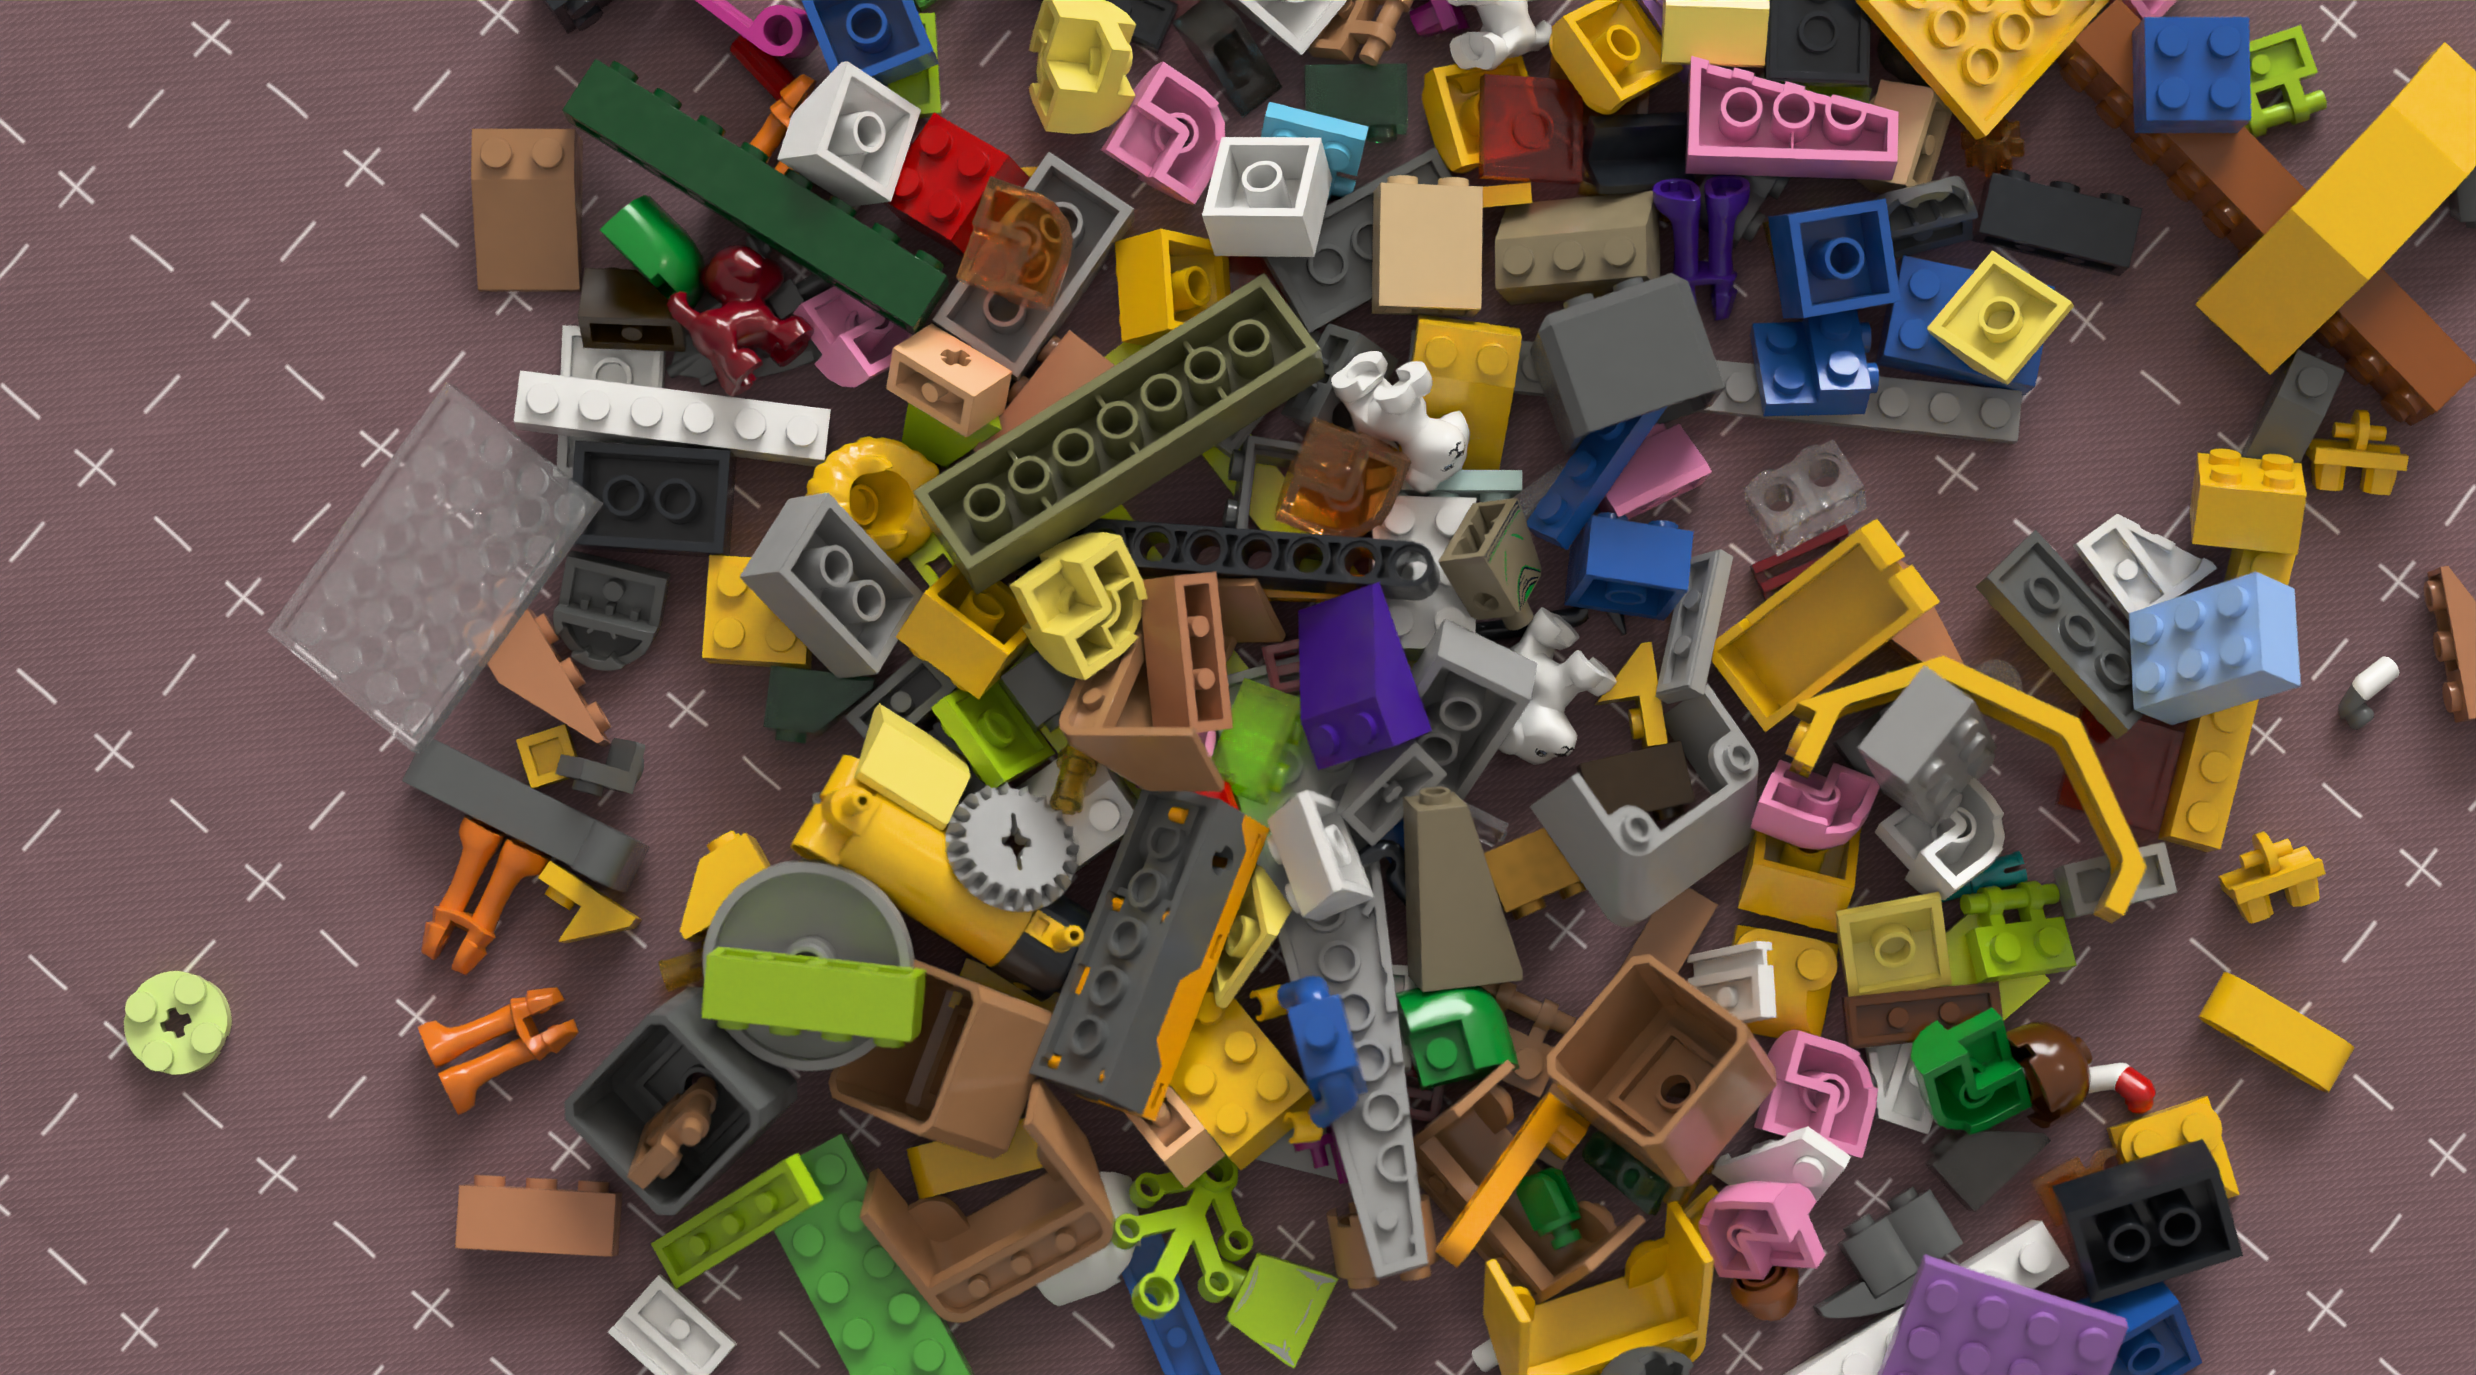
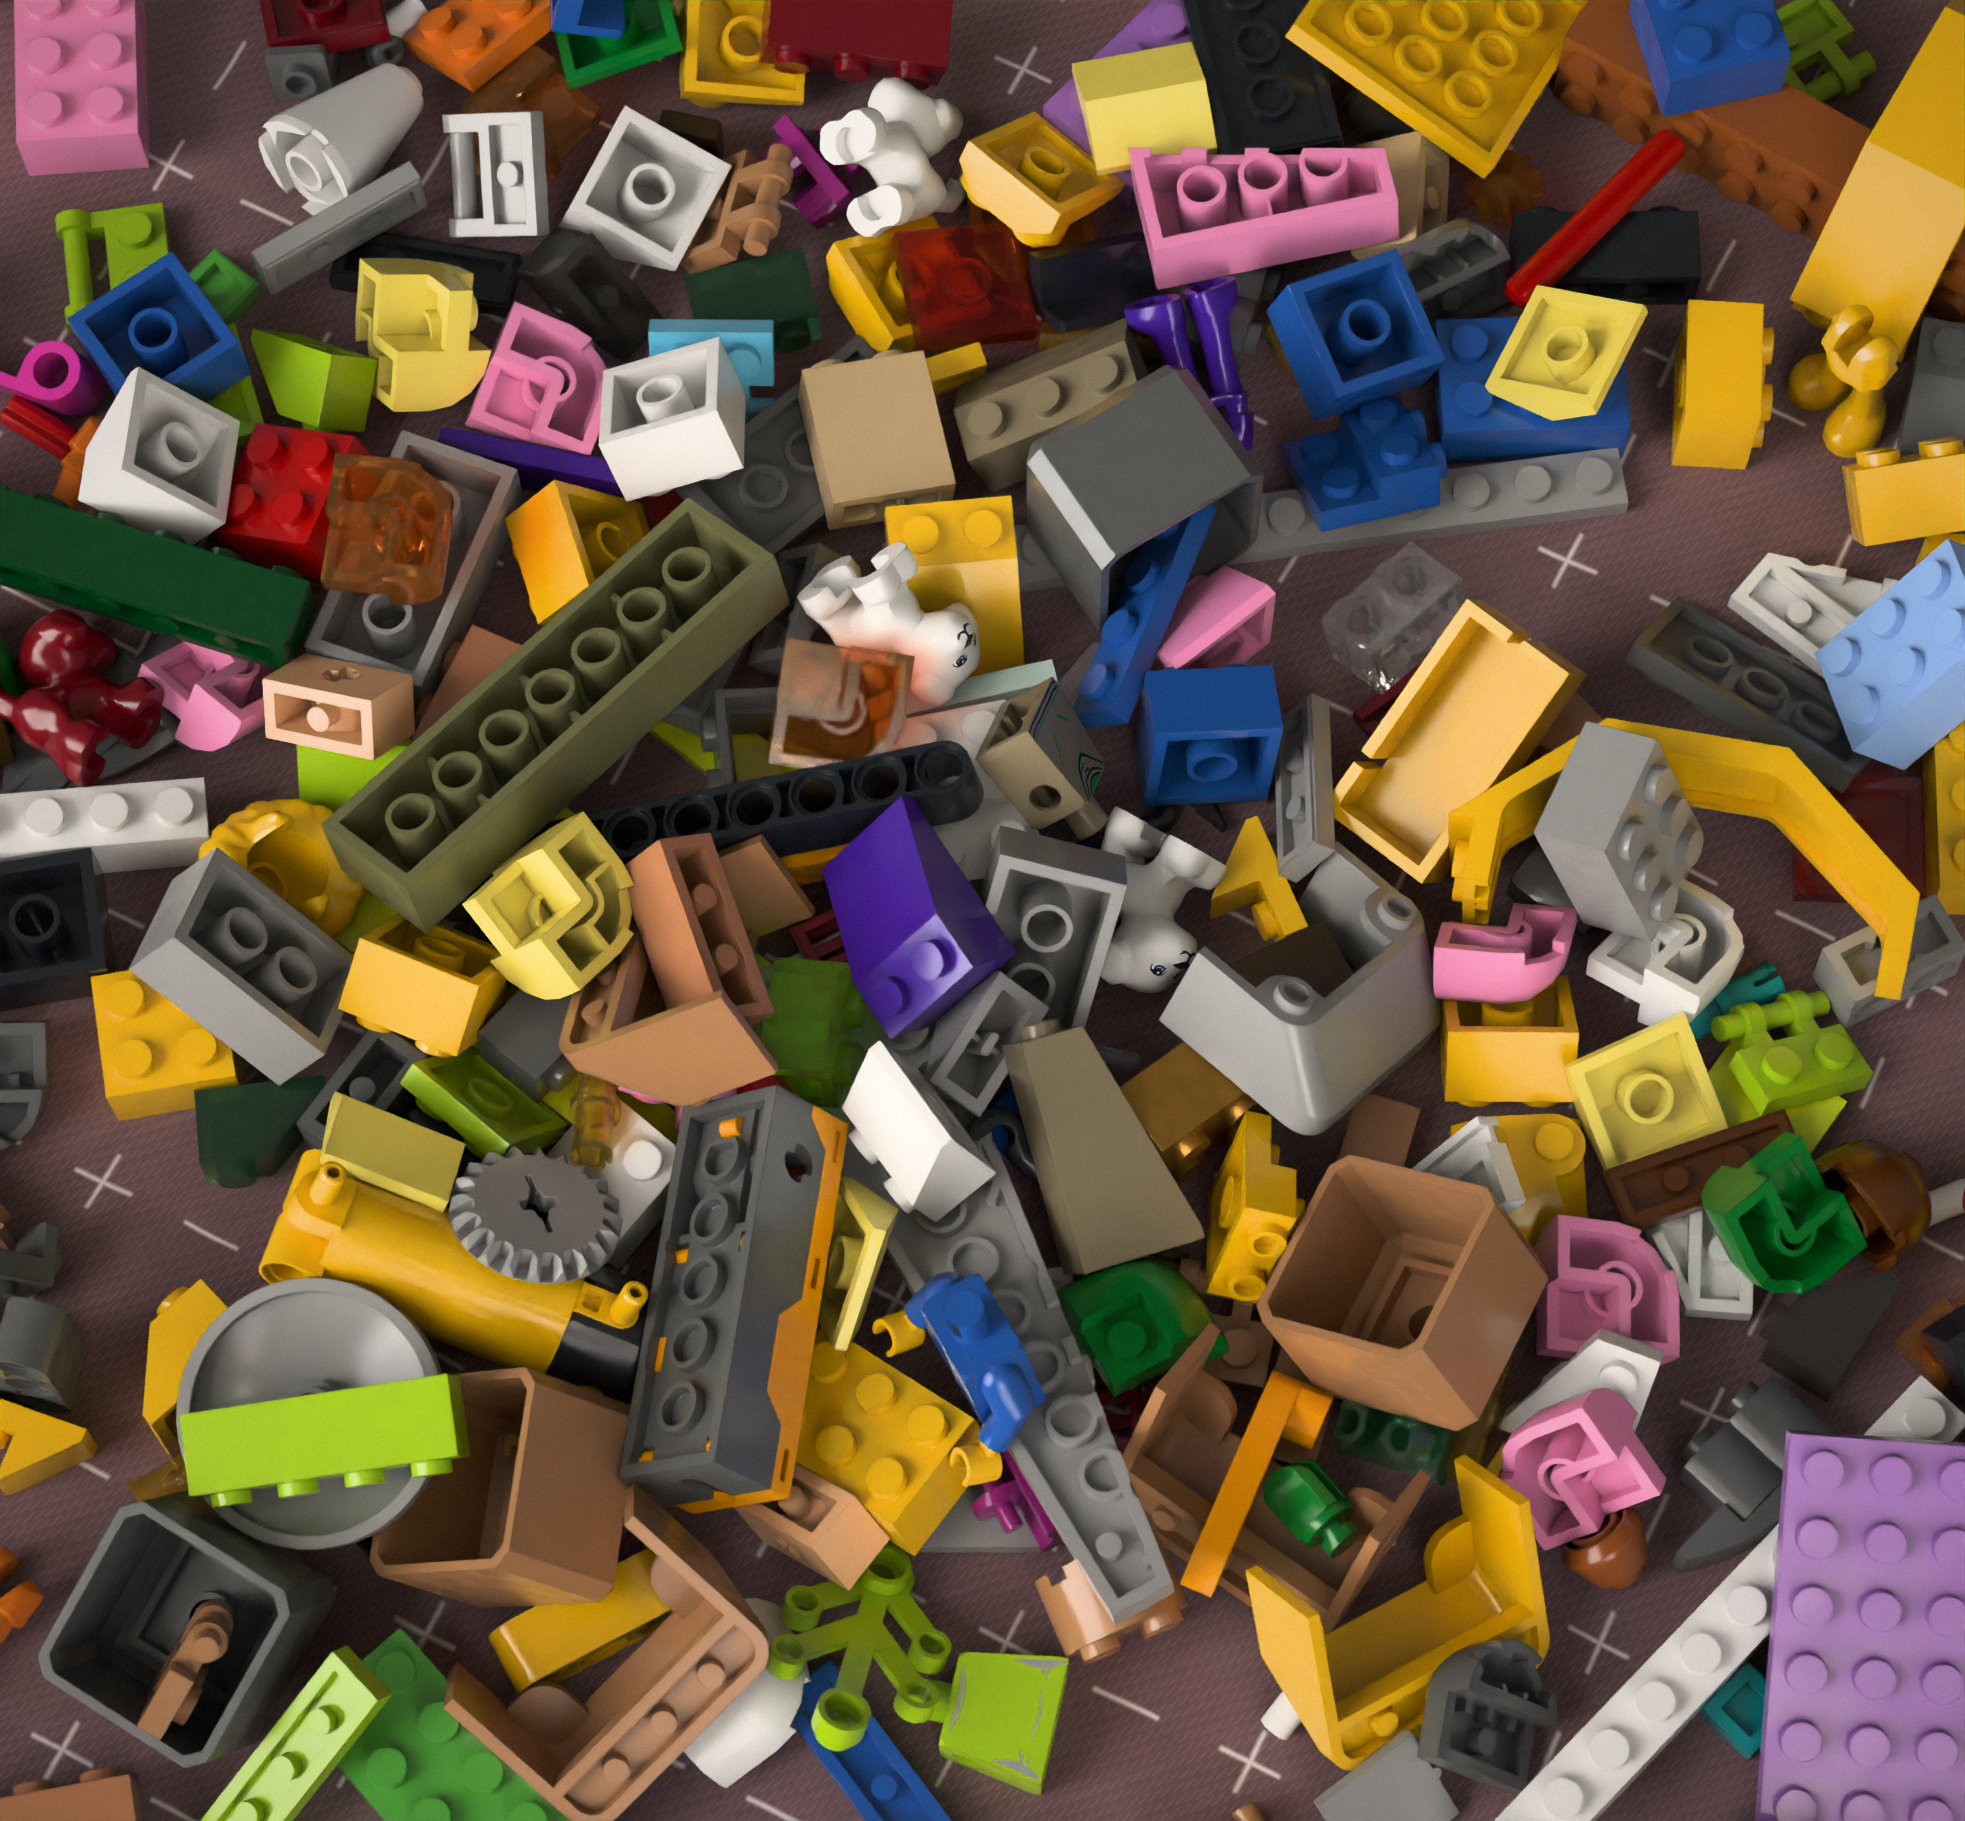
camera: 10 degrees left, 15 degrees down
none -> lime slope [251,328,378,434]
none -> dark purple tile [437,427,624,498]
none -> yellow plate [1206,1110,1305,1303]
none -> red axle [1504,129,1686,310]
none -> yellow brick [1671,299,1774,470]
none -> yellow piece [1787,304,1898,458]

